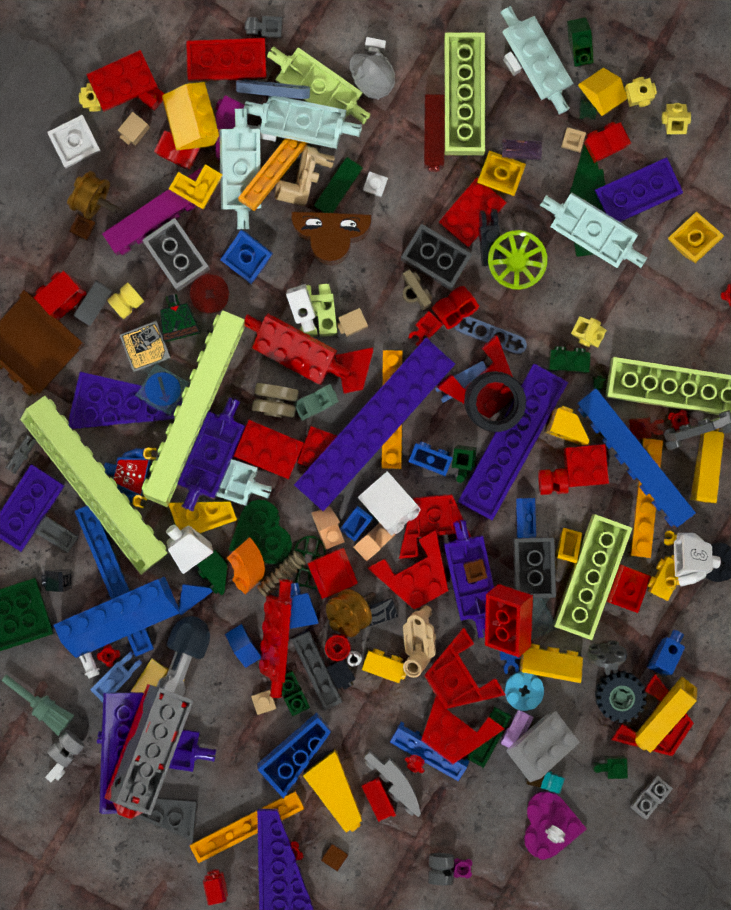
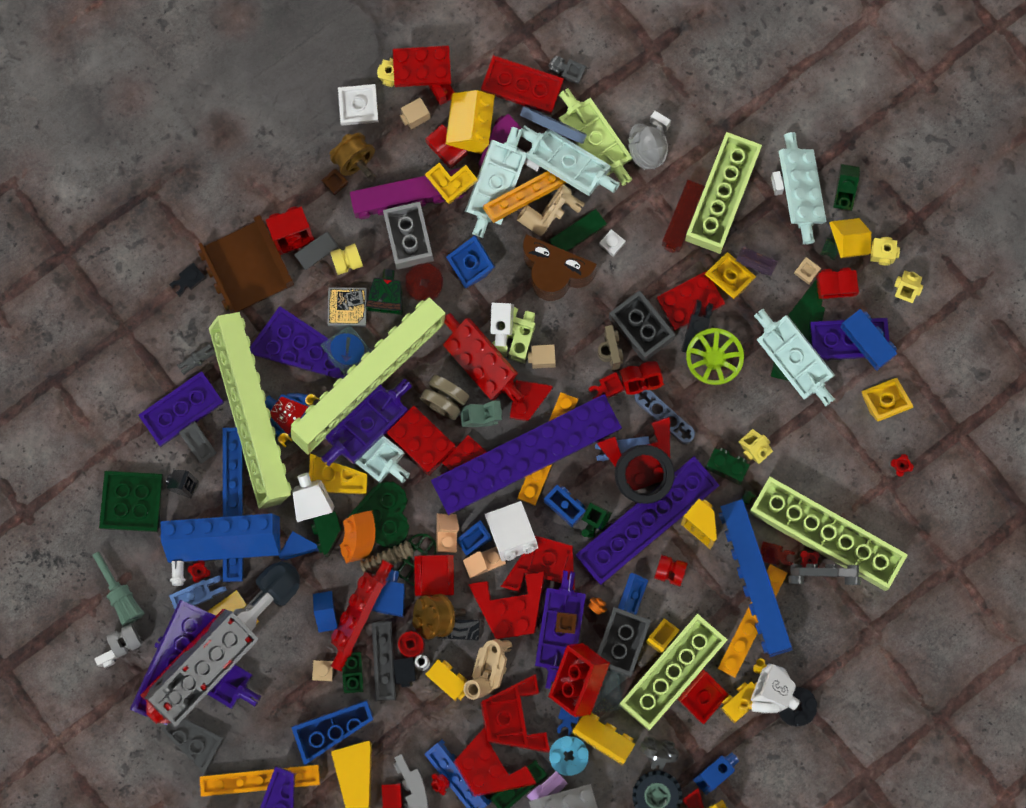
camera: 25 degrees right, 10 degrees down
red brick [563,444,609,487] -> none
yellow slope [690,428,724,503] -> none
none -> orange plate [588,597,608,615]
none -> blue brick [840,309,898,371]

